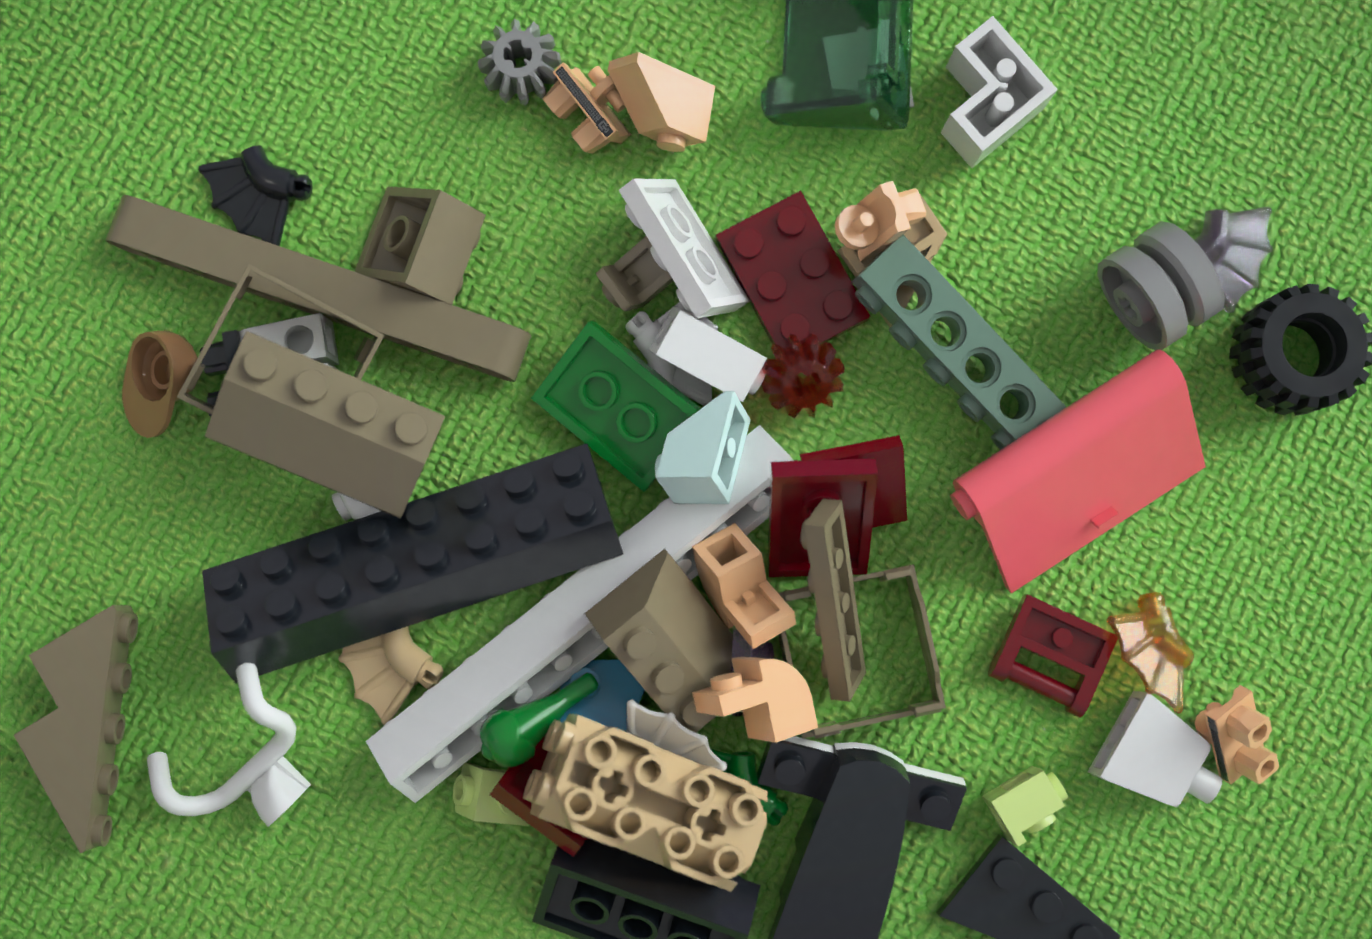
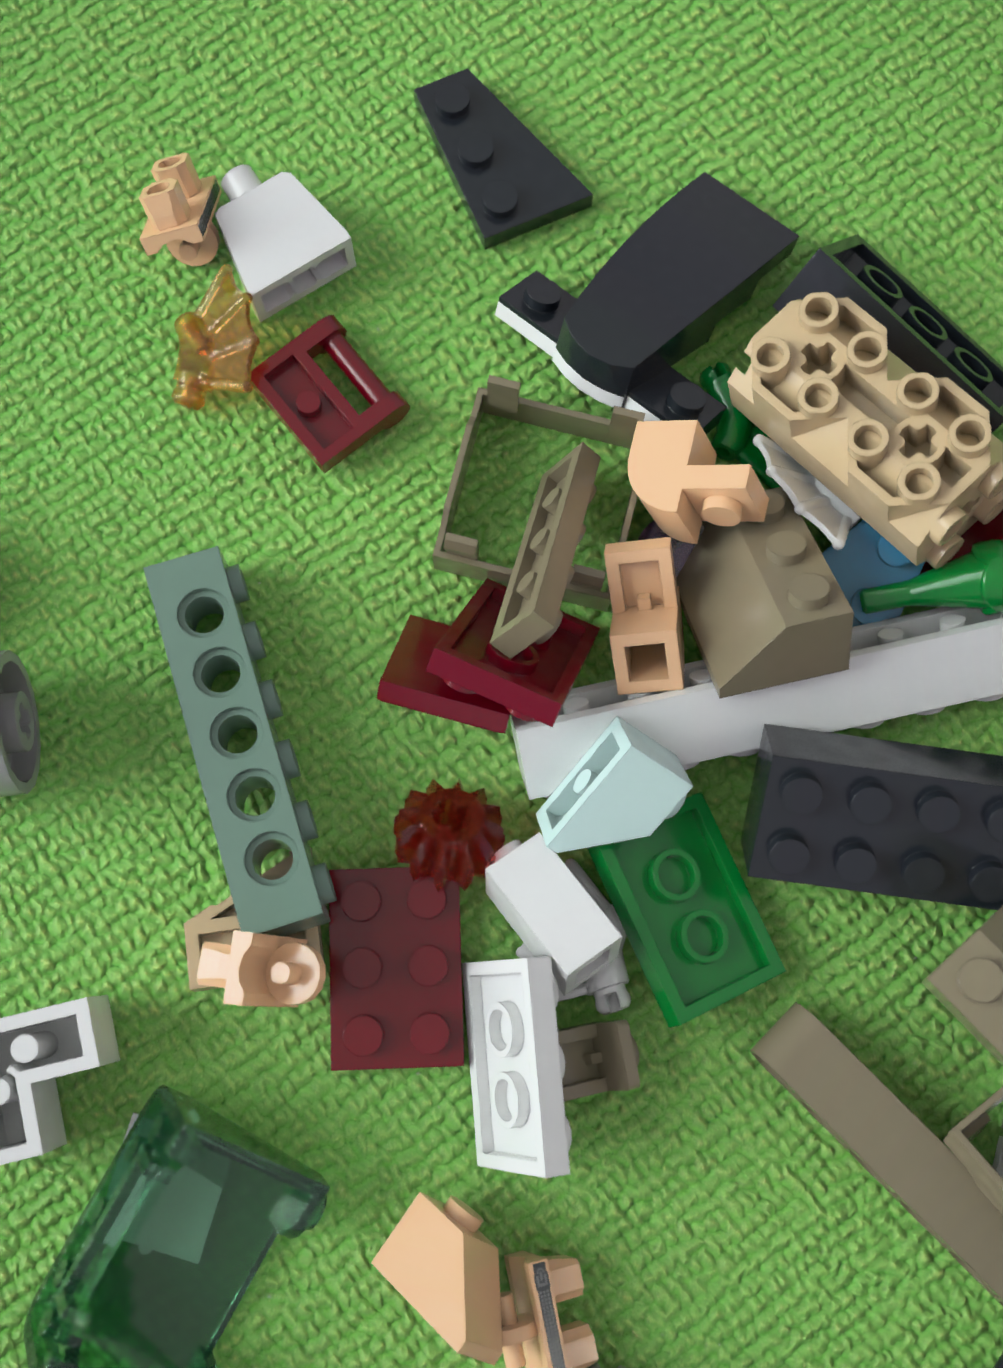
camera: 155 degrees left, 5 degrees down
dark tan slope [355,186,486,305] -> none
coral door [950,349,1206,594] -> none
yellowish green brick [982,766,1068,847] -> none

